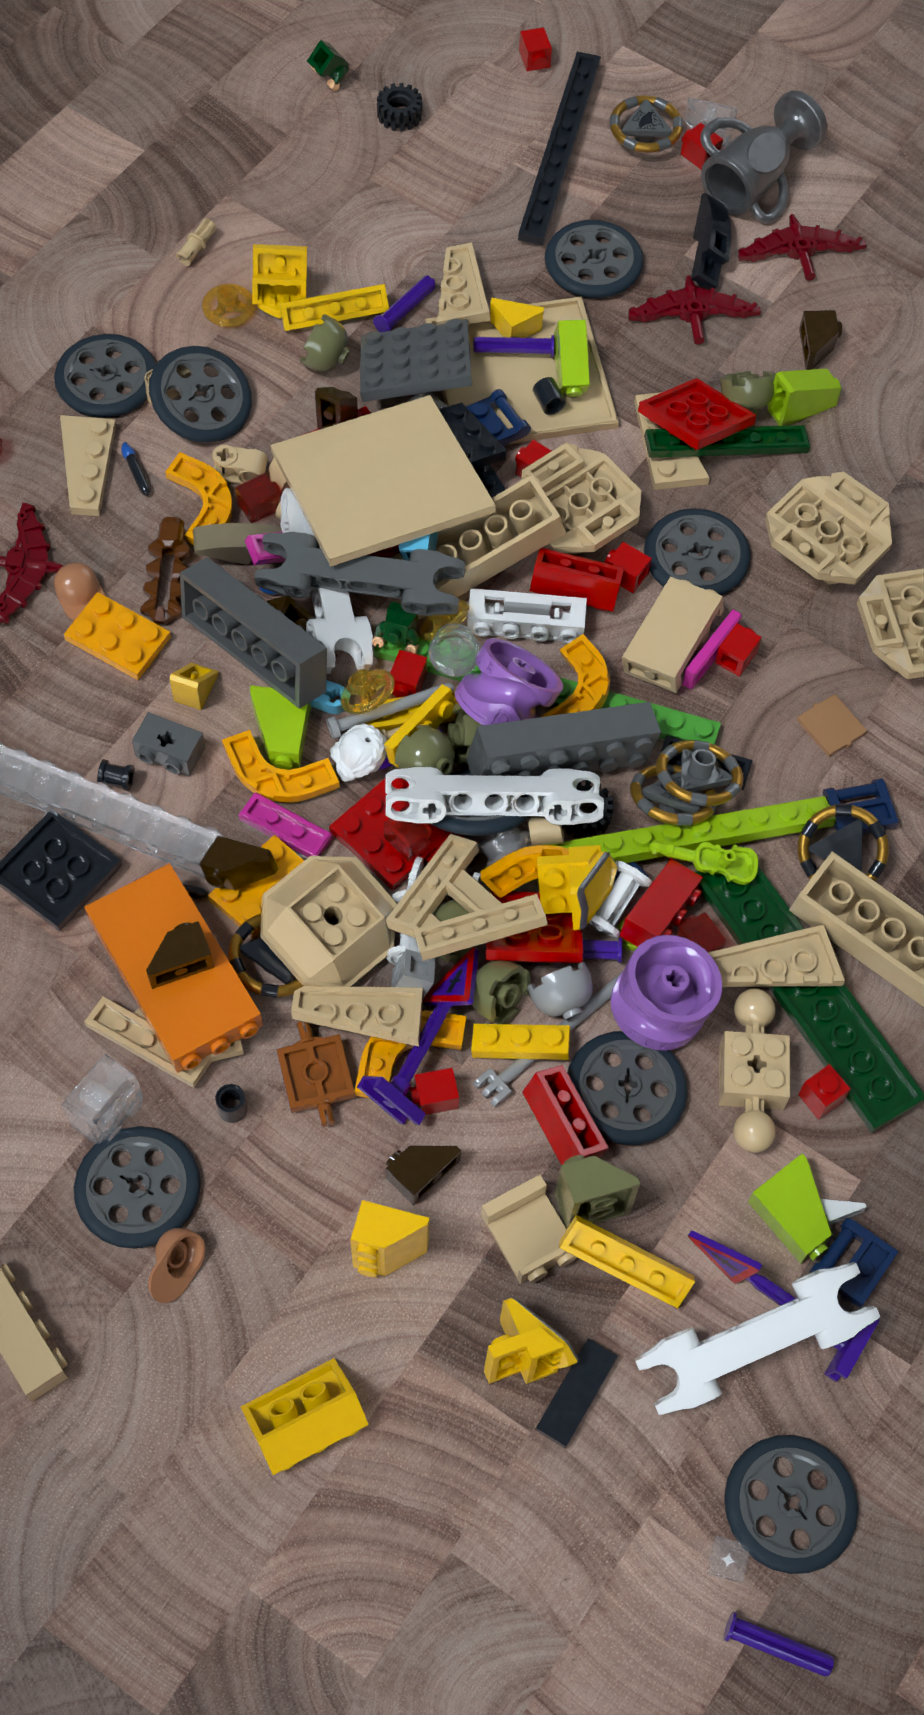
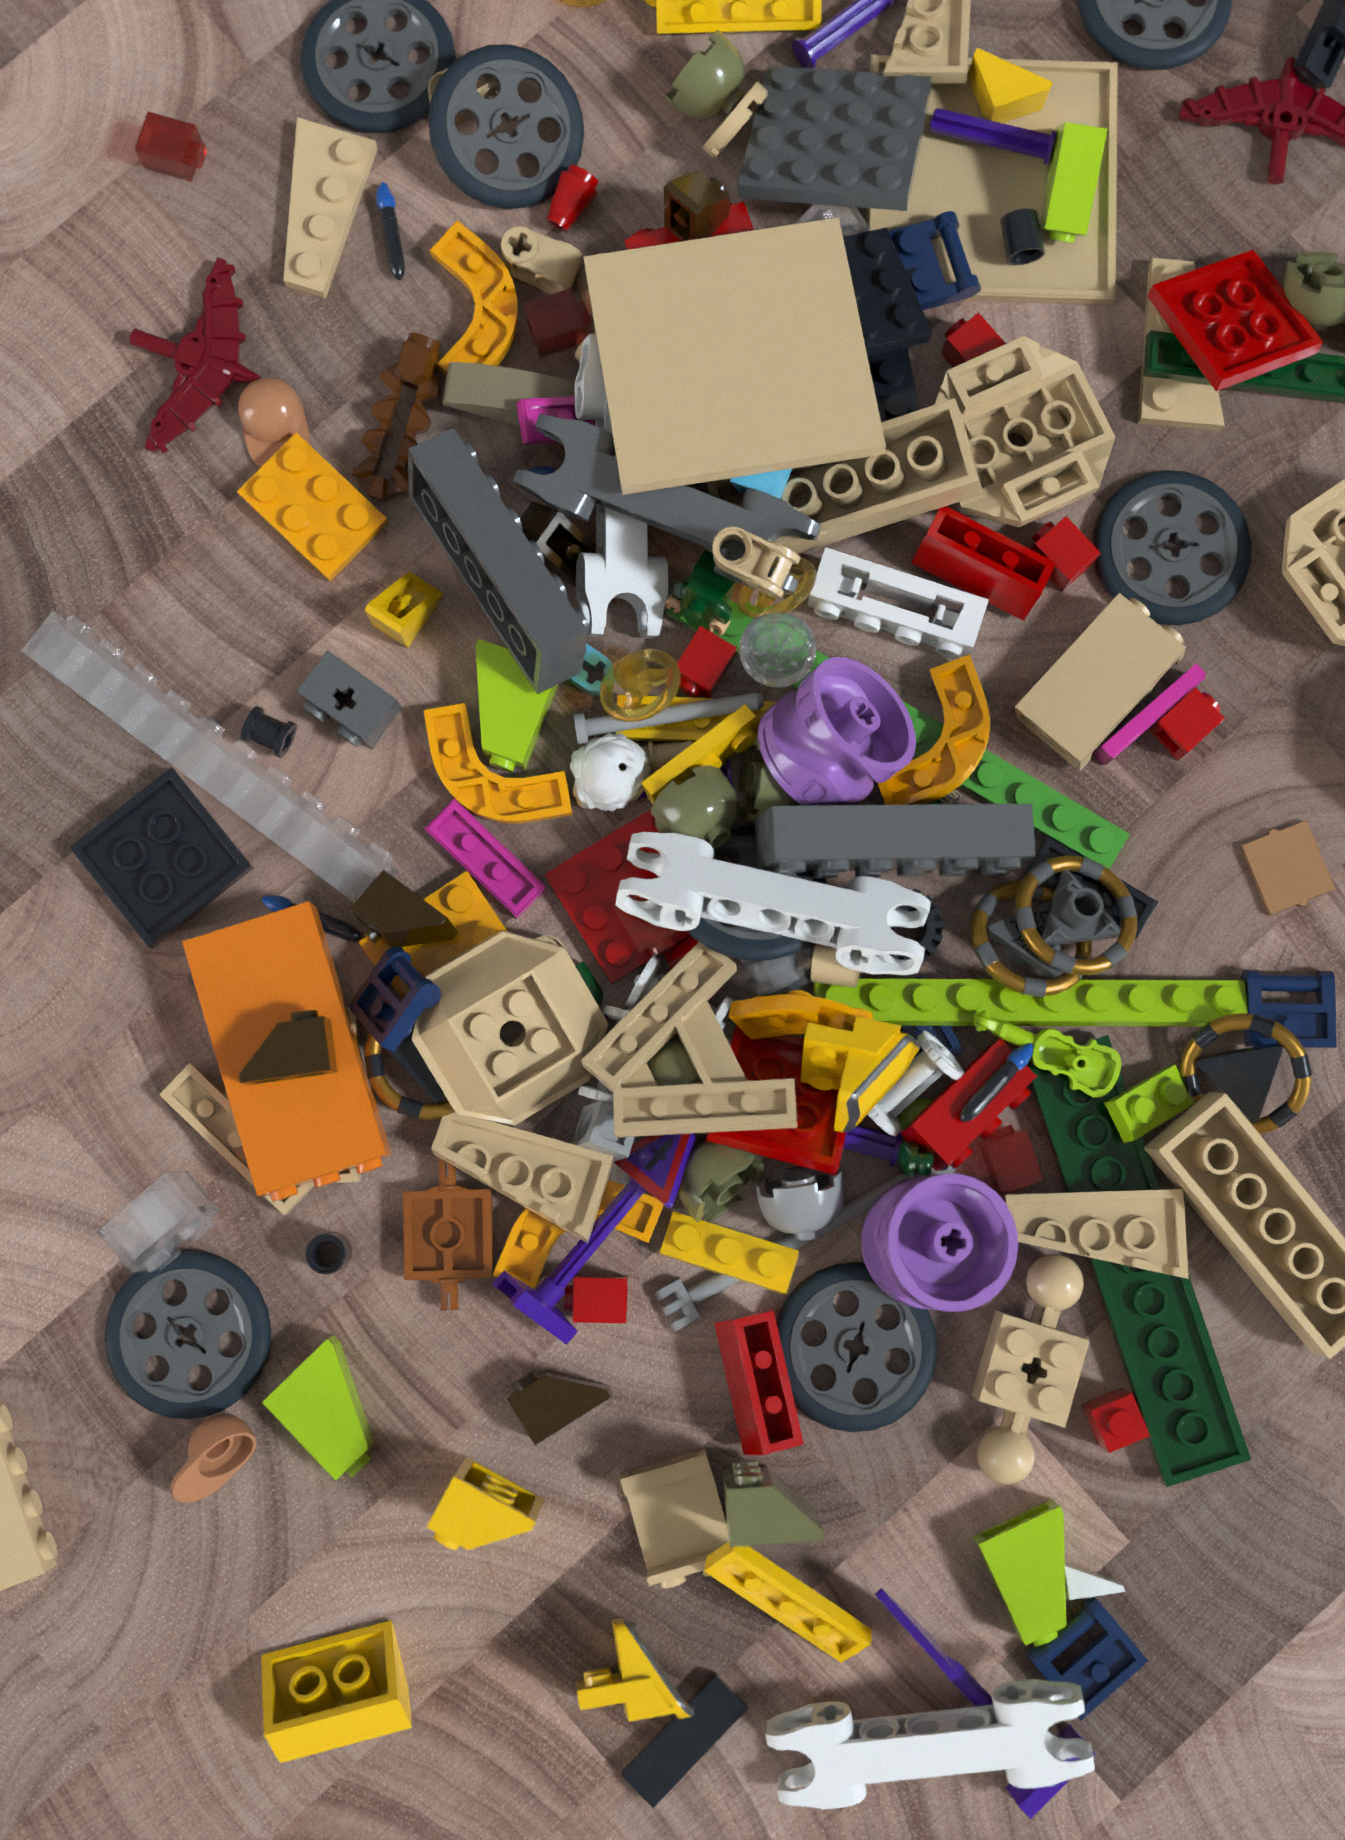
camera: 15 degrees right, 20 degrees up
none -> lime slope [262,1335,374,1481]
none -> dark blue plate [348,946,441,1052]
none -> red cone [546,164,599,232]
none -> tan tile [702,81,768,158]
none -> tan piece [712,526,801,599]
none -> dark green arm [897,1141,934,1177]
none -> black piece [959,1043,1033,1122]
none -> lime plate [1104,1064,1195,1143]

